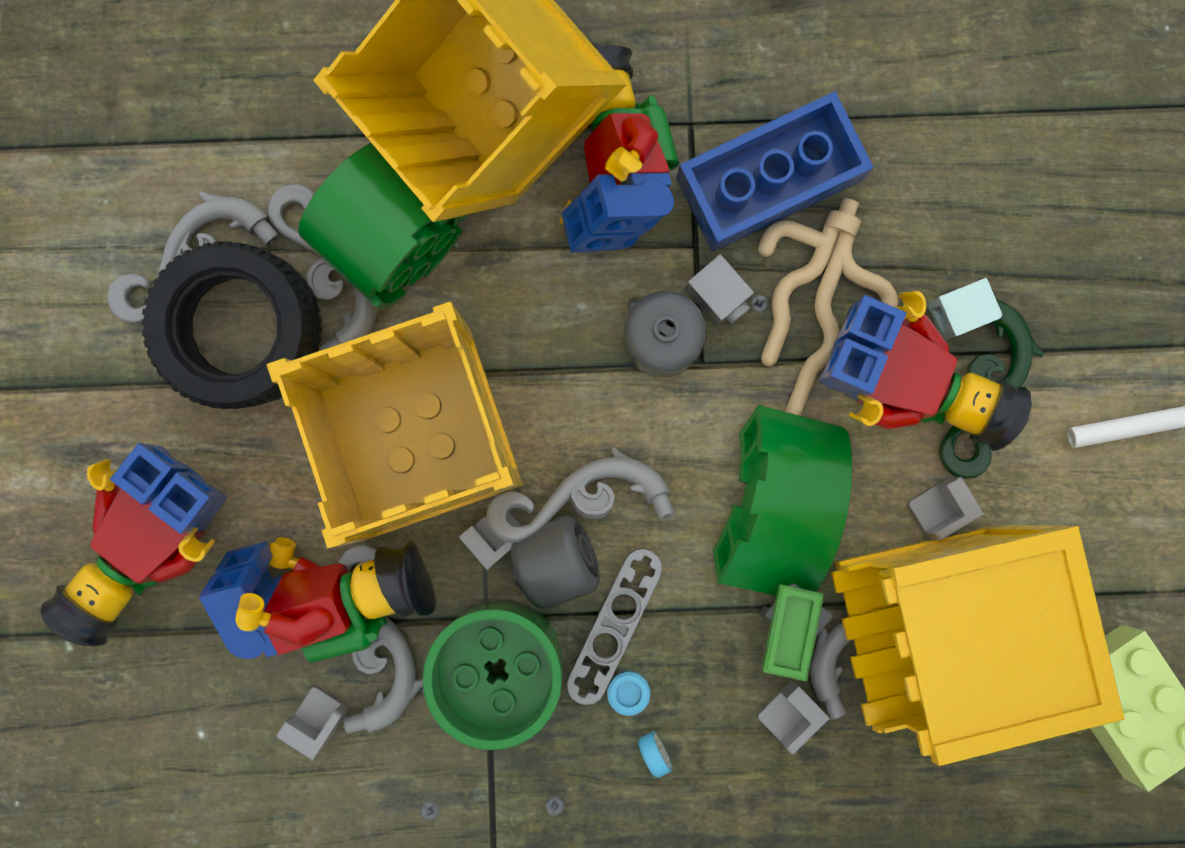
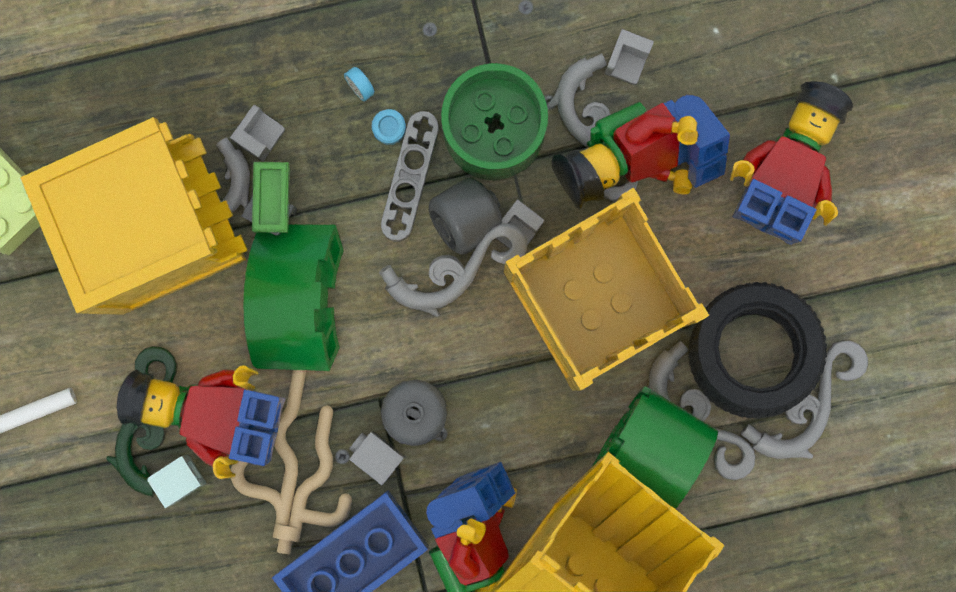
camera: 175 degrees right, 0 degrees up
light grey panel [907,477,984,541] -> none

